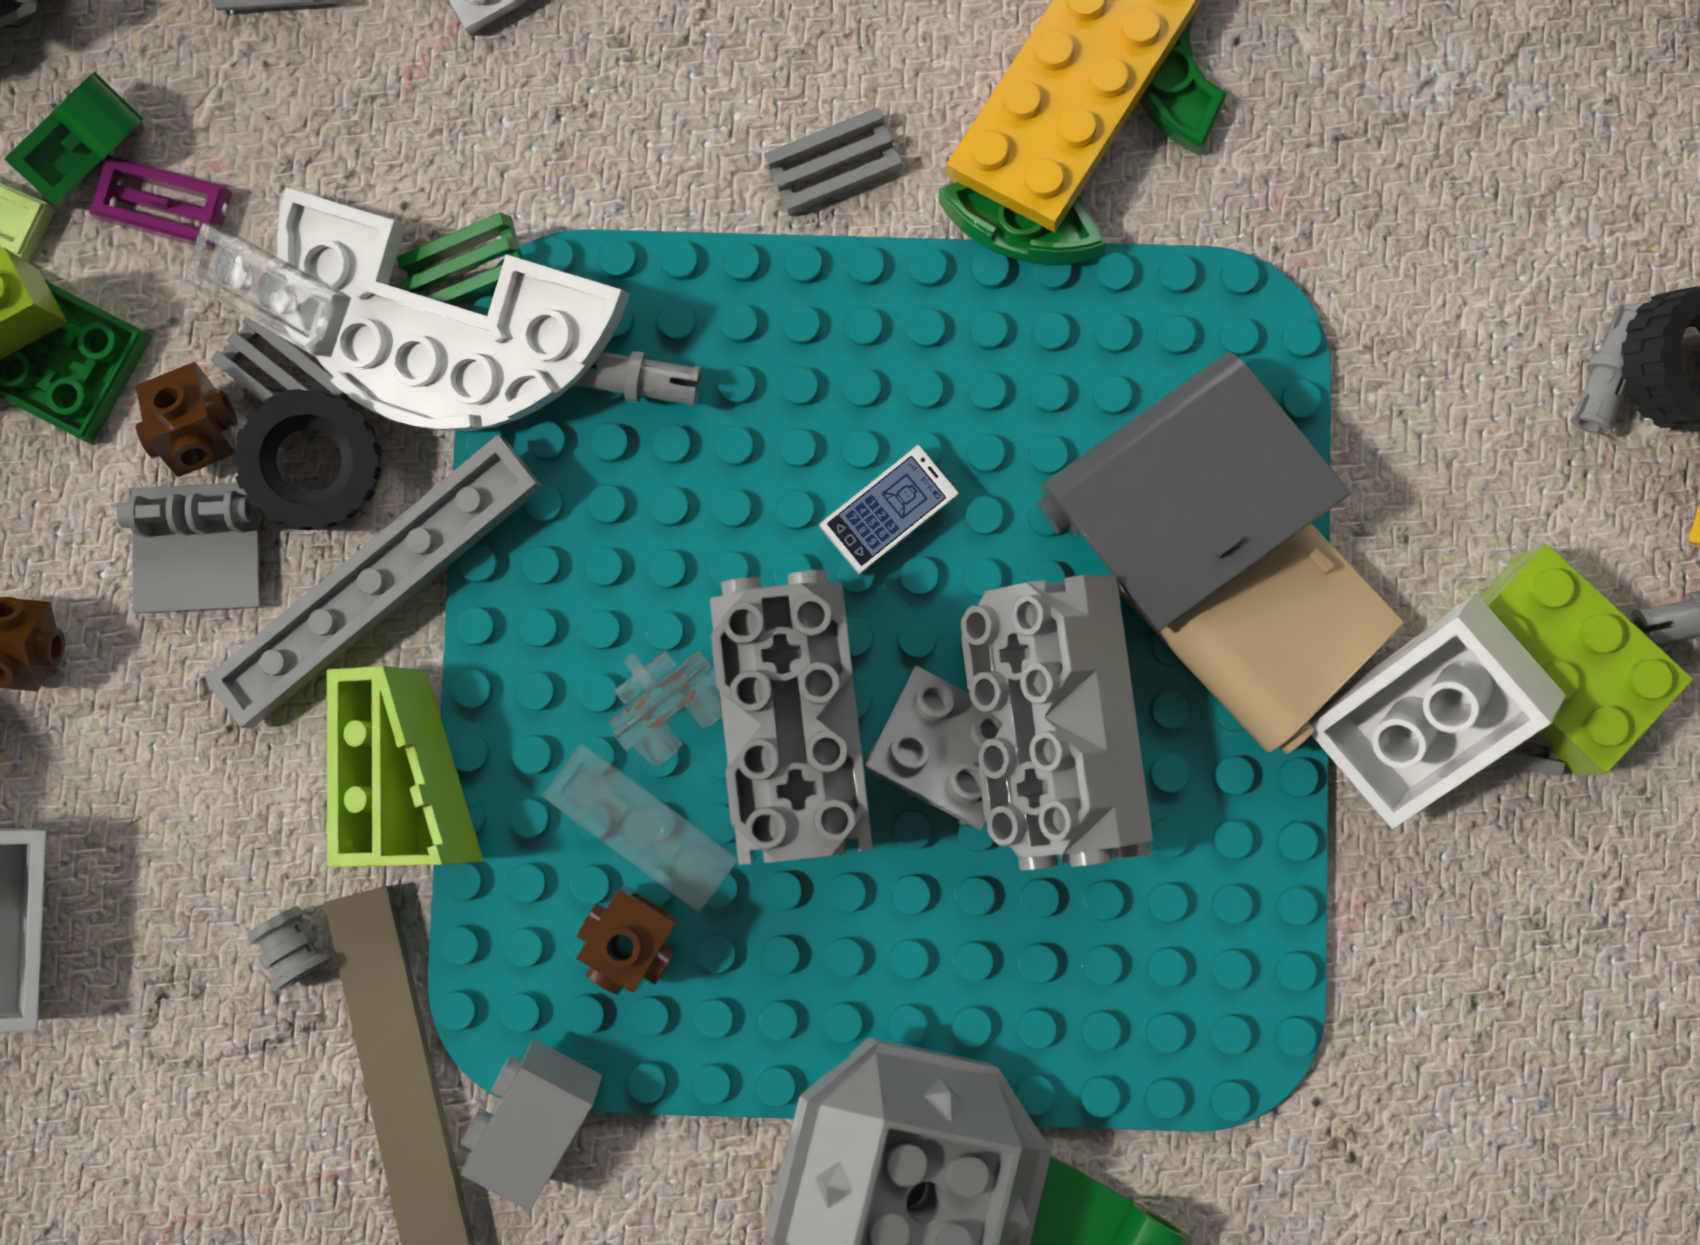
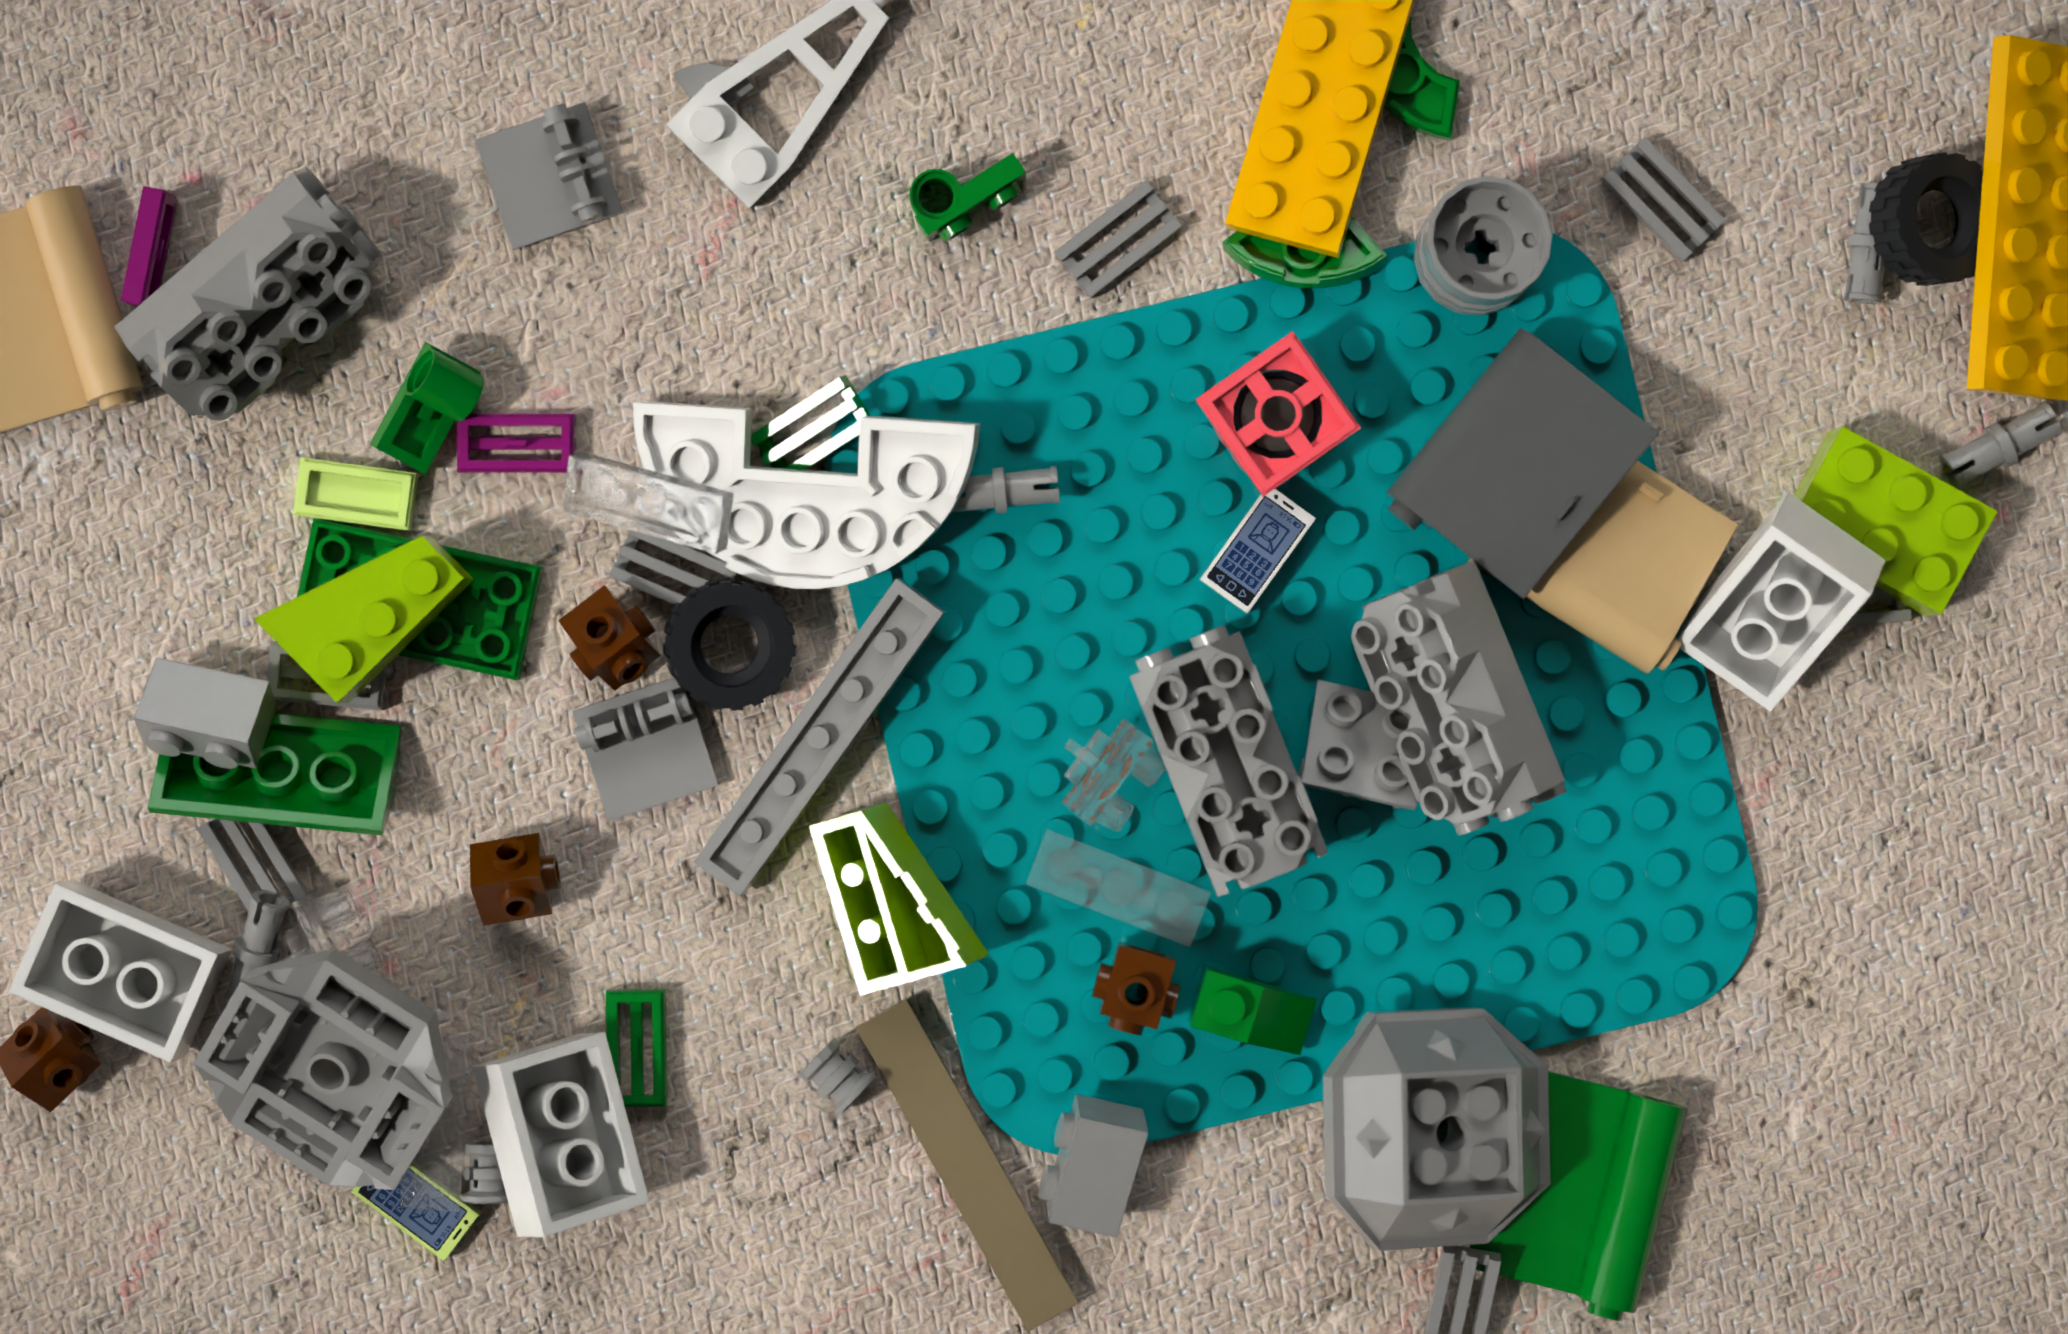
camera: 25 degrees left, 5 degrees up
none -> green tile [606,989,668,1107]
none -> green plate [909,153,1026,243]
none -> green slope [1188,964,1317,1055]
none -> coral piece [1195,331,1361,497]
none -> light grey wheel [1414,176,1552,316]
none -> light grey tile [1600,137,1726,263]

